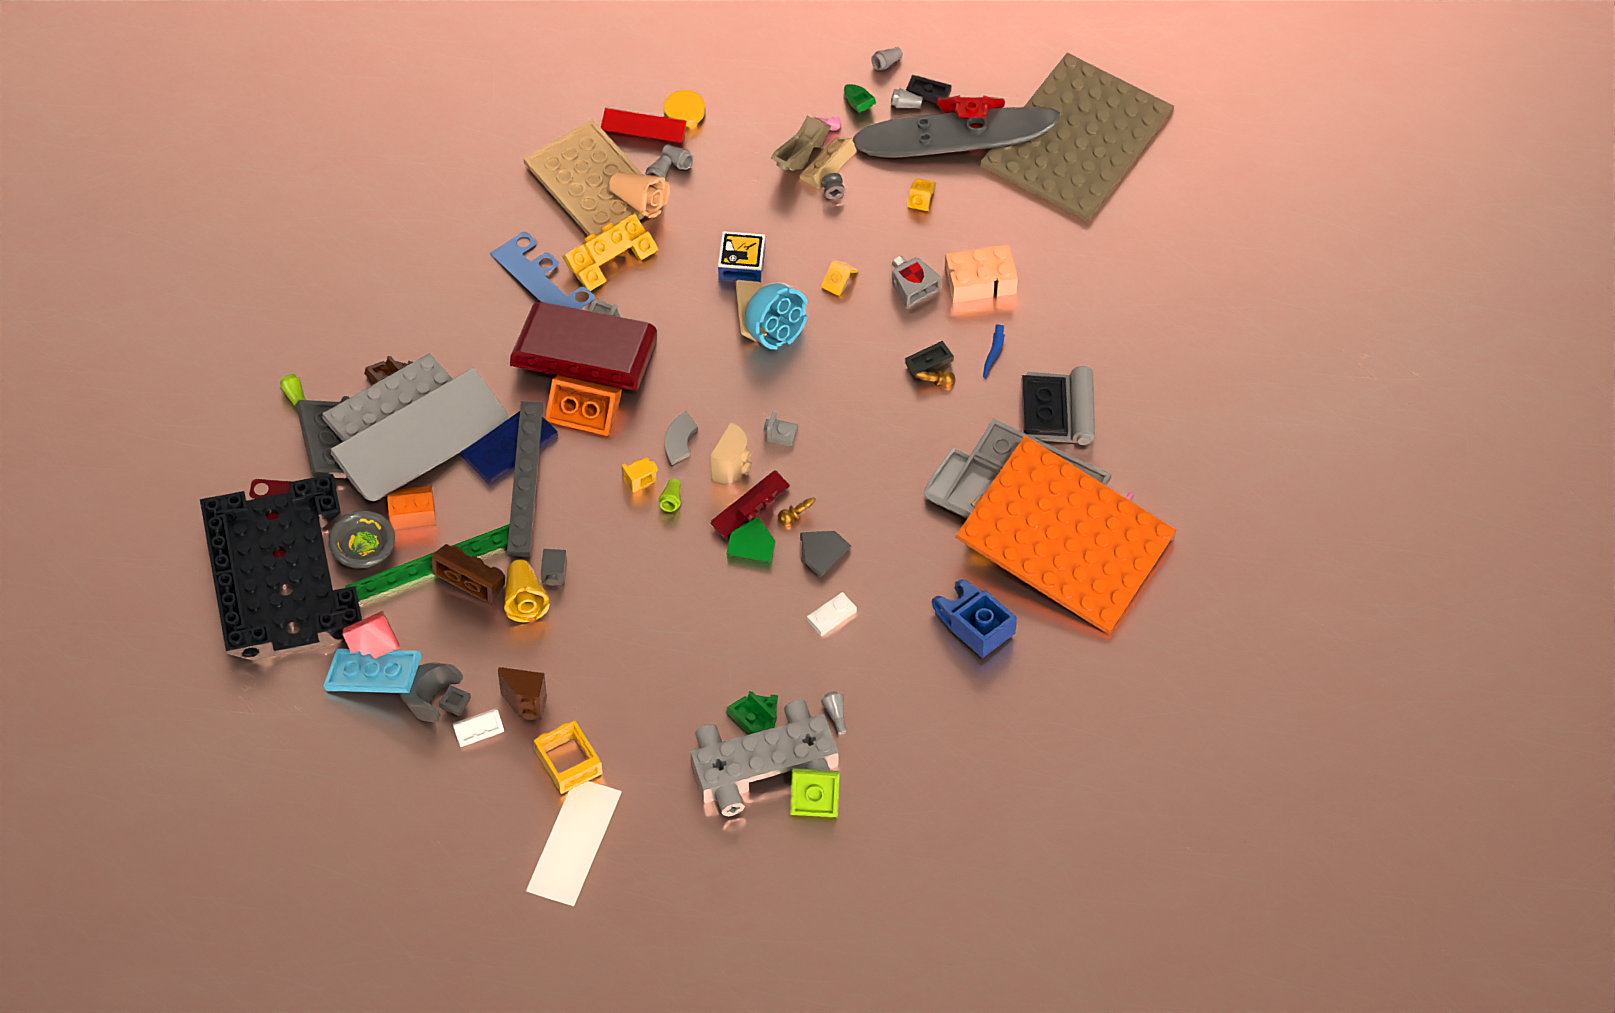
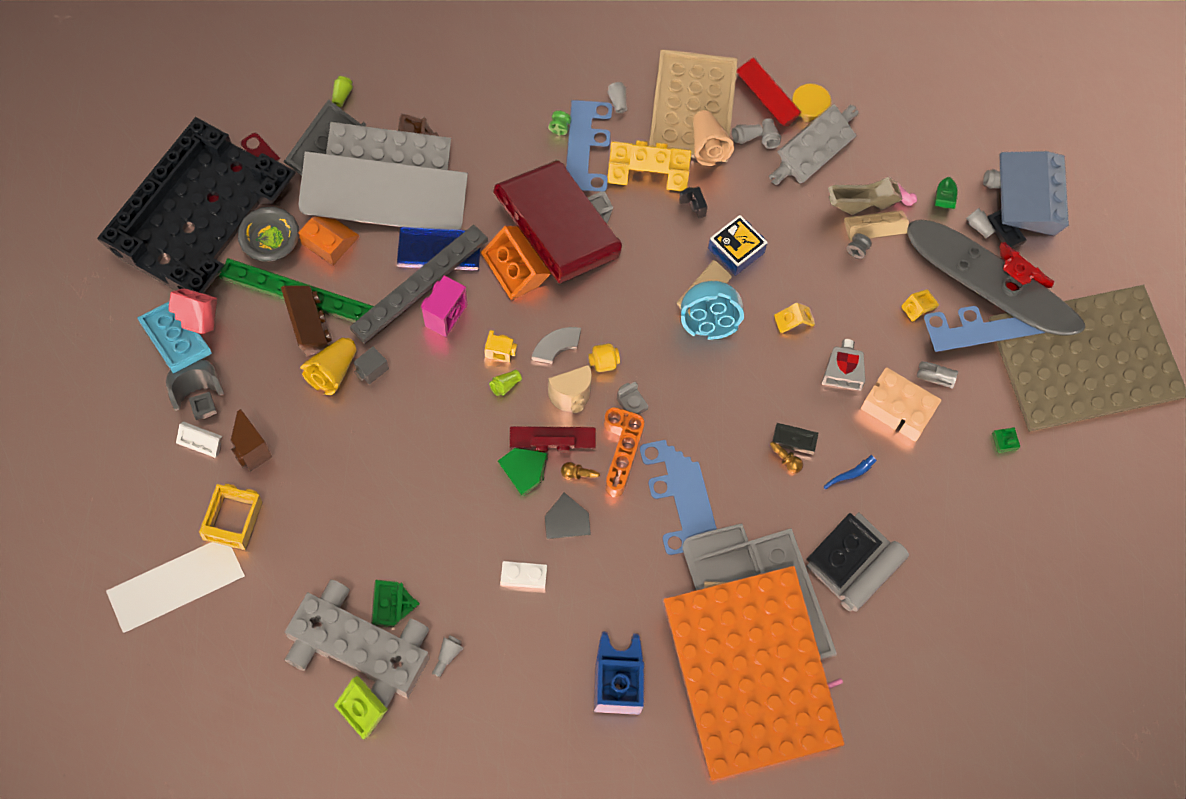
camera: 40 degrees right, 10 degrees up
none -> dark pink brick [421,275,468,337]
none -> bright green wheel [548,111,571,135]
none -> yellow head [588,343,620,372]
none -> orange beam [604,407,644,497]
none -> light grey cone [607,82,627,113]
none -> medium blue piece [640,440,717,555]
none -> black bracket [679,186,707,218]
none -> light grey plate [769,104,859,185]
none -> light grey hinge [917,361,958,389]
none -> medium blue piece [924,306,1045,352]
none -> green tile [992,427,1020,453]
none -> sand blue slope [999,151,1069,236]

